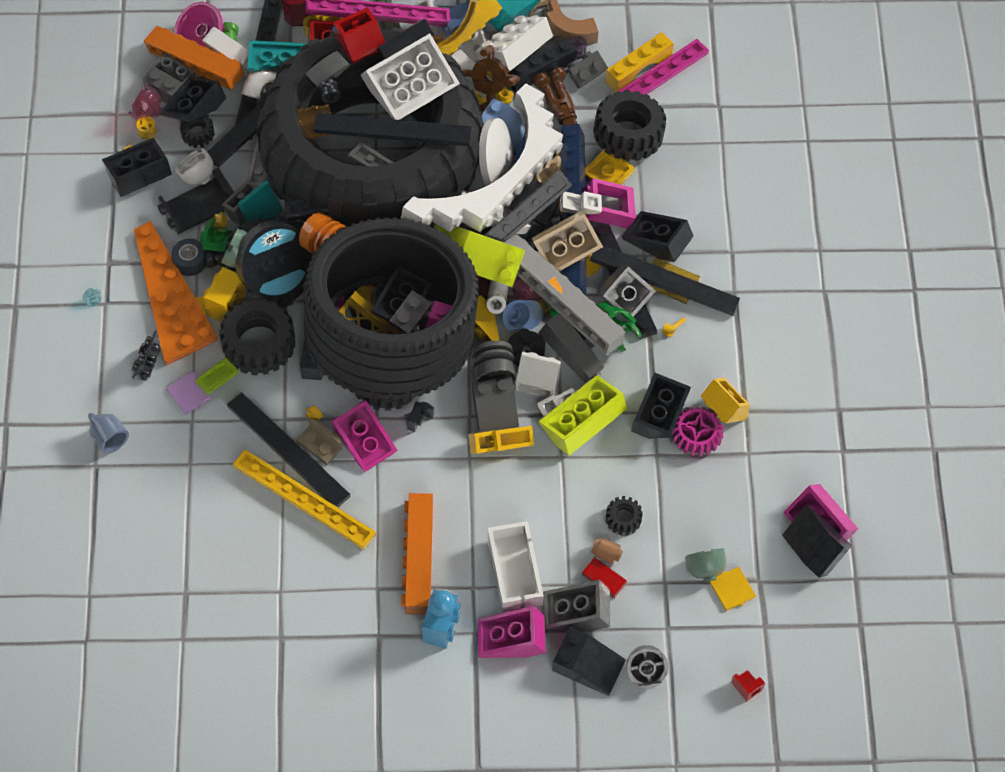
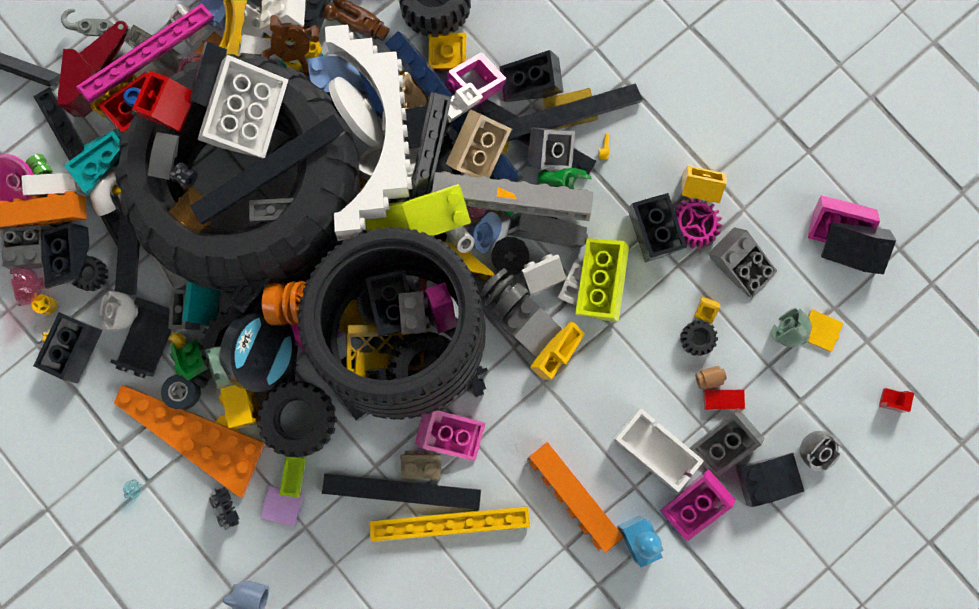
camera: 35 degrees left, 20 degrees up
yellow plate [305,405,323,421] -> none
none -> yellow slope [694,296,720,324]
none -> dark grey slope [708,227,777,298]

